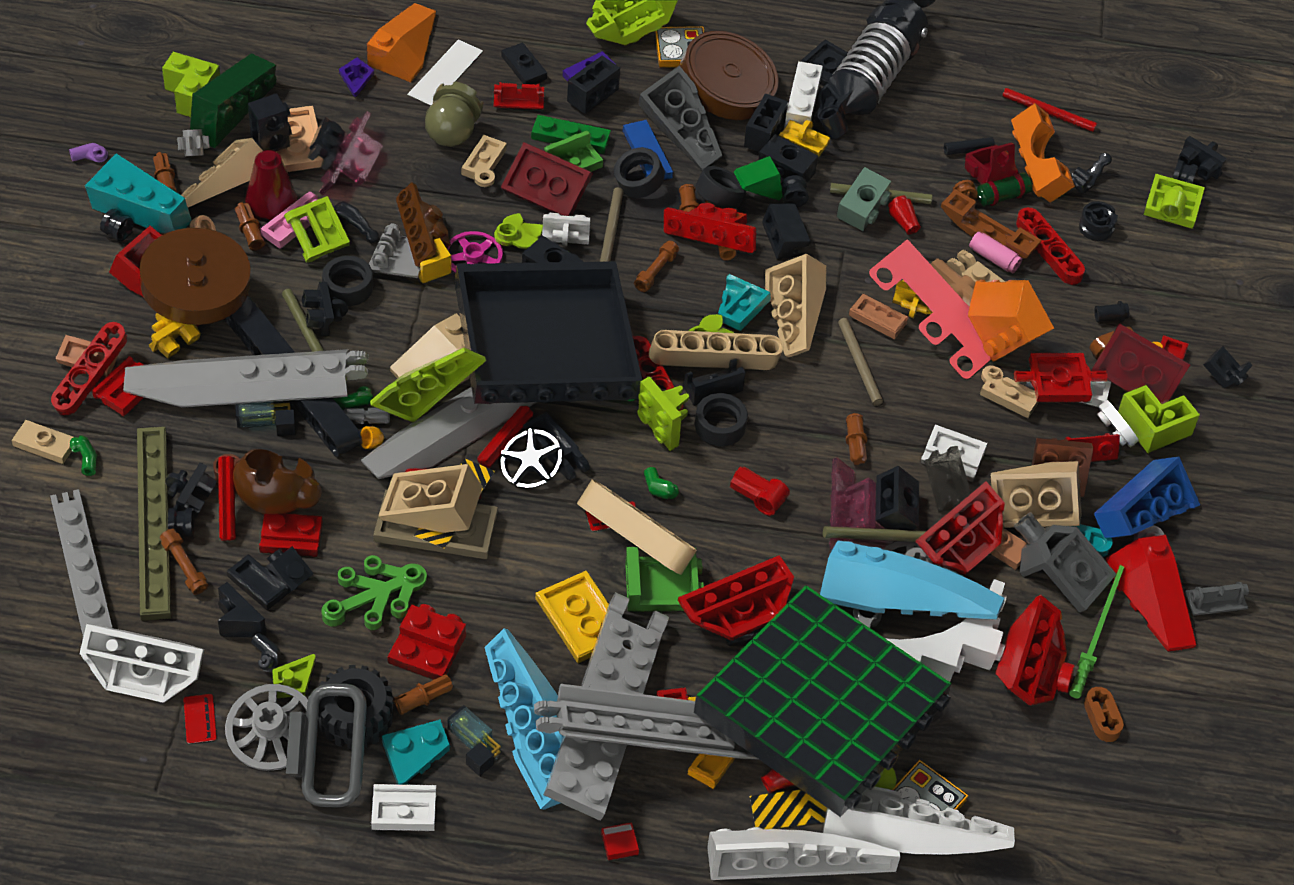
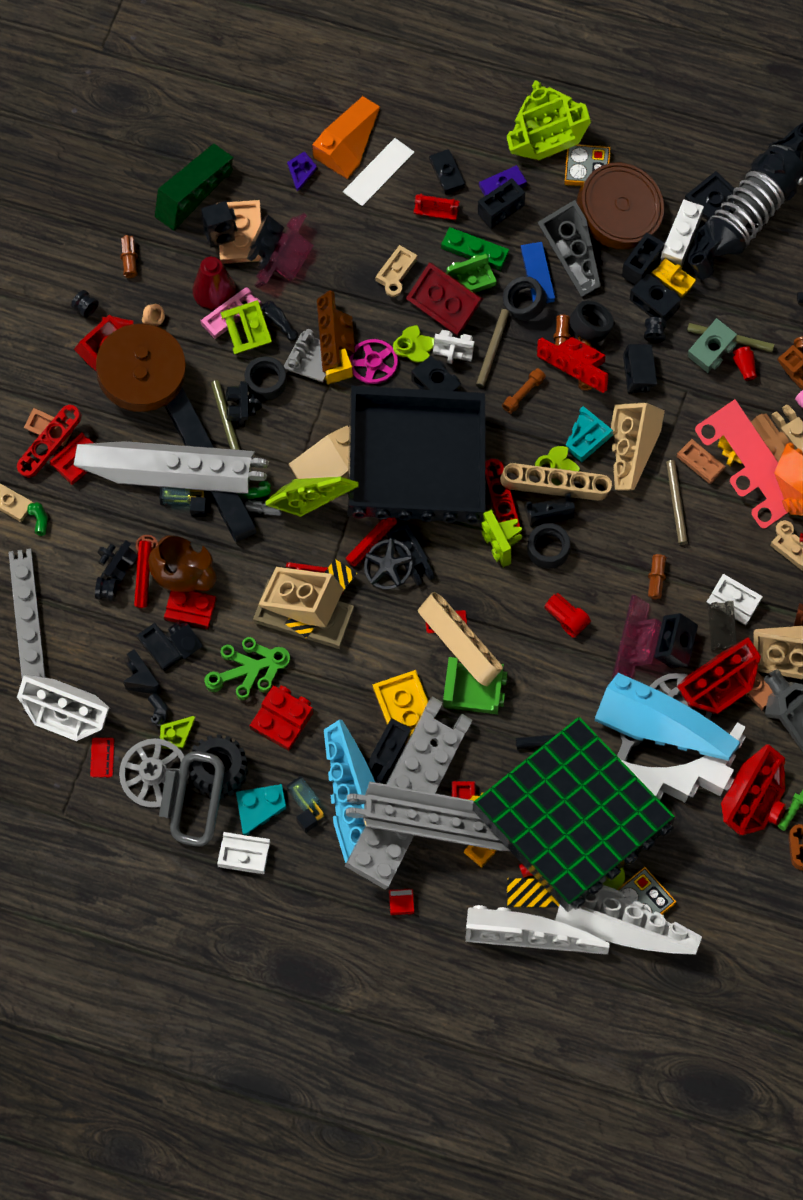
camera: 15 degrees right, 15 degrees up
medium lavender arm [69,143,108,163] -> none
teal wedge [85,153,192,234] -> none
olive tile [137,427,171,621] -> none
yellow hips [149,313,201,358] -> none
dark orange bar [160,529,209,595] -> none
lime brick [162,52,220,117] -> none
light grey gear [177,129,210,156] -> none
tan wedge [181,138,263,207] -> none
dark orange axle [235,202,265,250] -> none
light orange hinge [360,426,384,449] -> none
light grey hinge [361,387,537,479] -> none
dark orange axle [393,675,453,715] -> none
olive tile [425,82,483,147] -> none
green arm [644,467,679,499] -> none
red wedge [678,555,794,640] -> none
green slope [734,156,782,200] -> none
olive bar [823,526,926,542] -> none
none -> black hinge [368,718,413,784]

